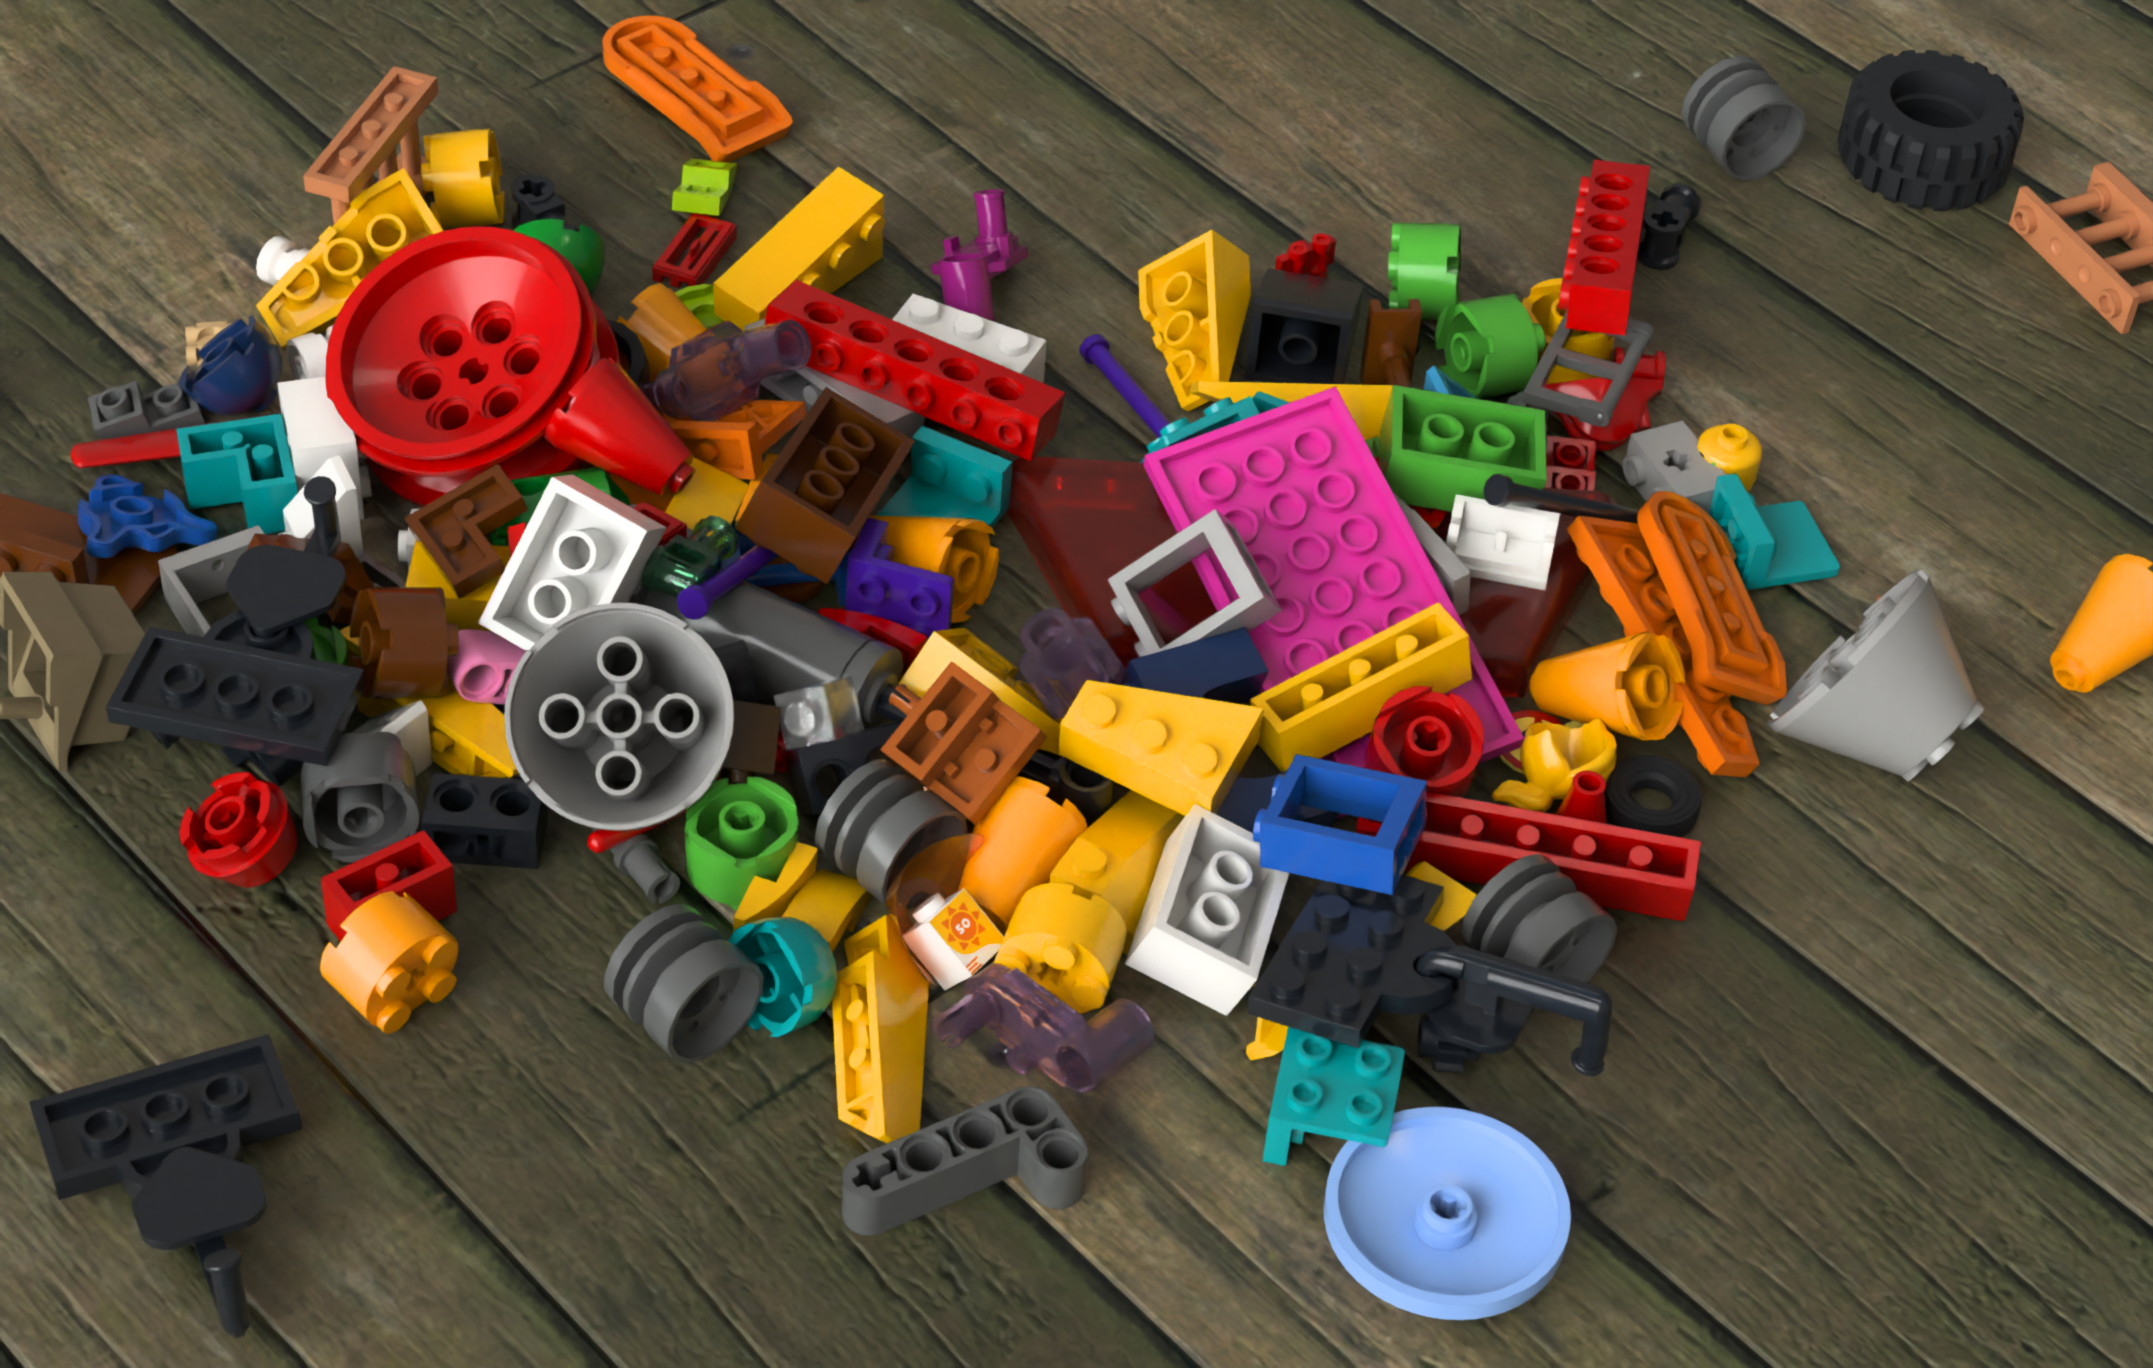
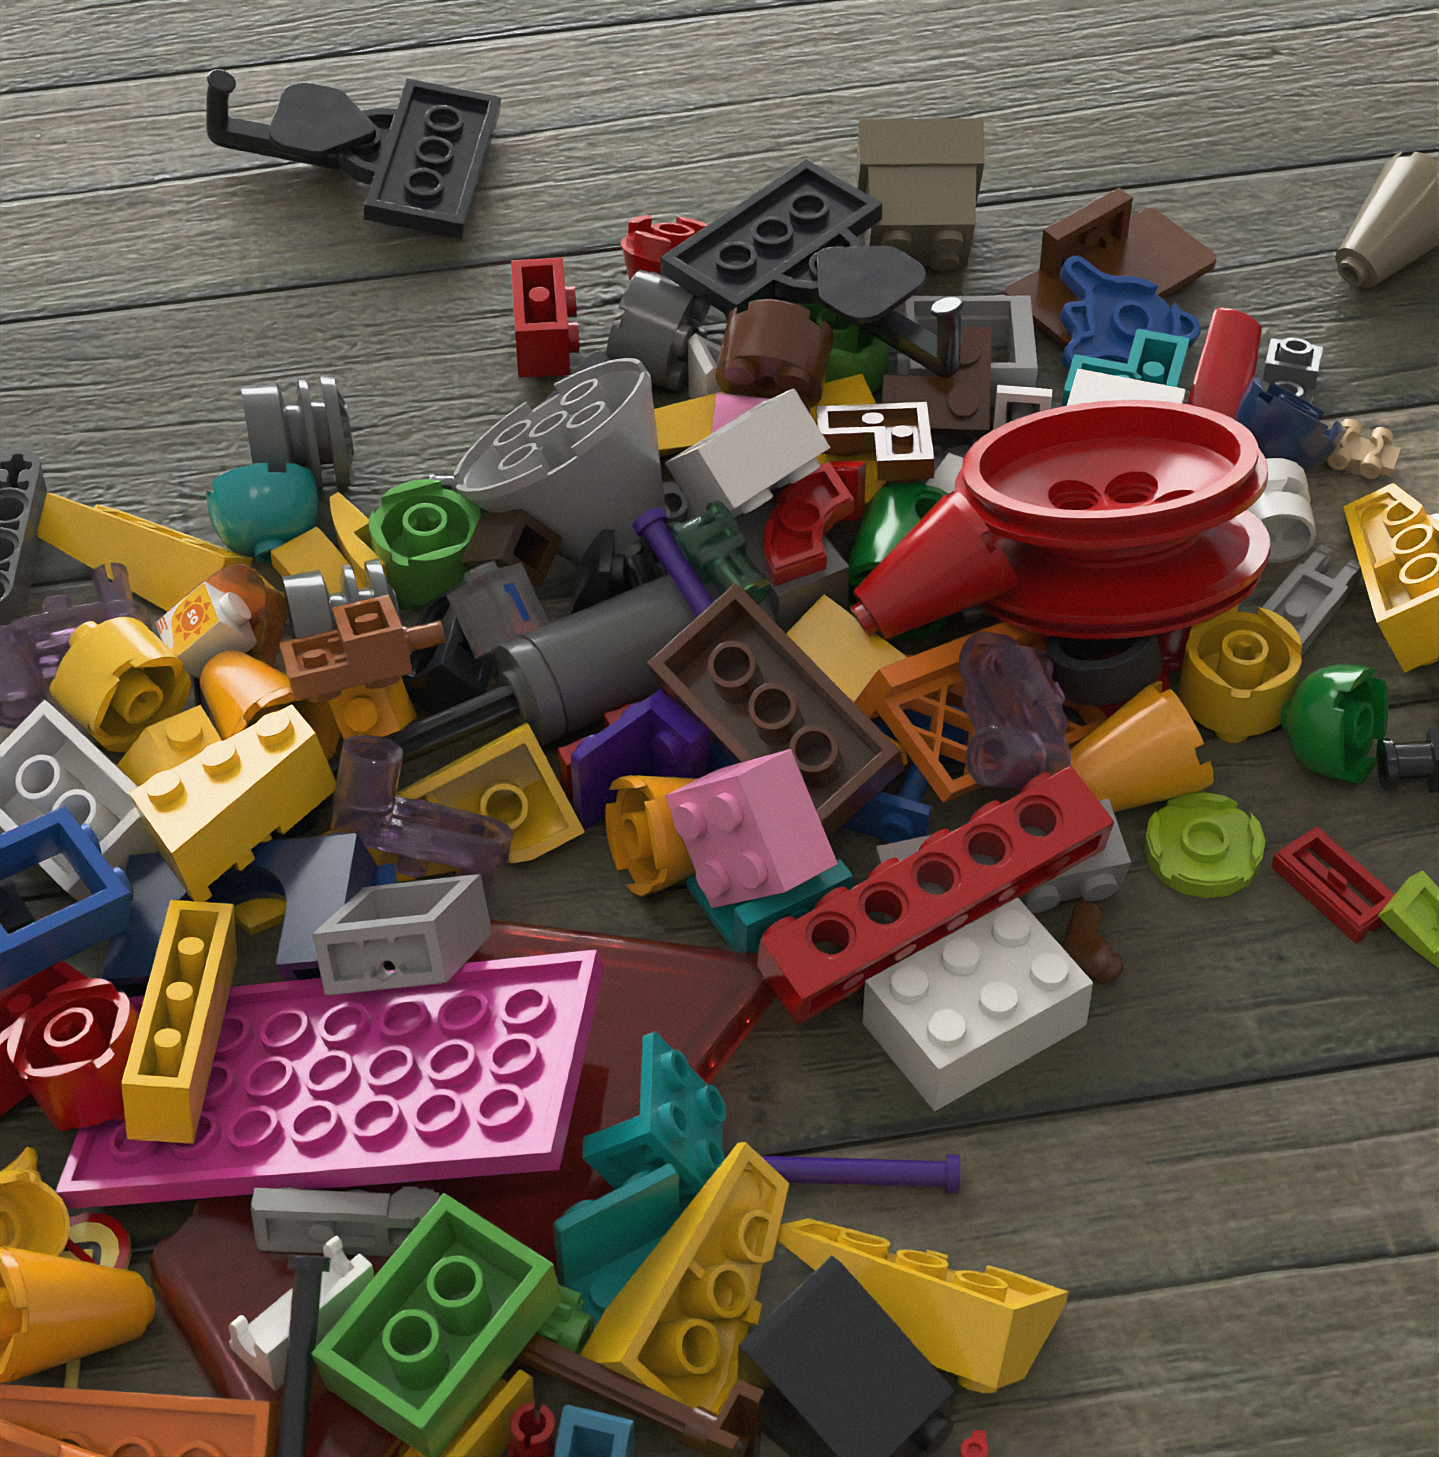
camera: 125 degrees right, 5 degrees up
light orange brick [320,891,459,1034] -> none
yellow wedge [713,166,885,333] -> none
magenta piece [931,189,1029,322] -> none
none -> bright pink brick [665,749,838,908]

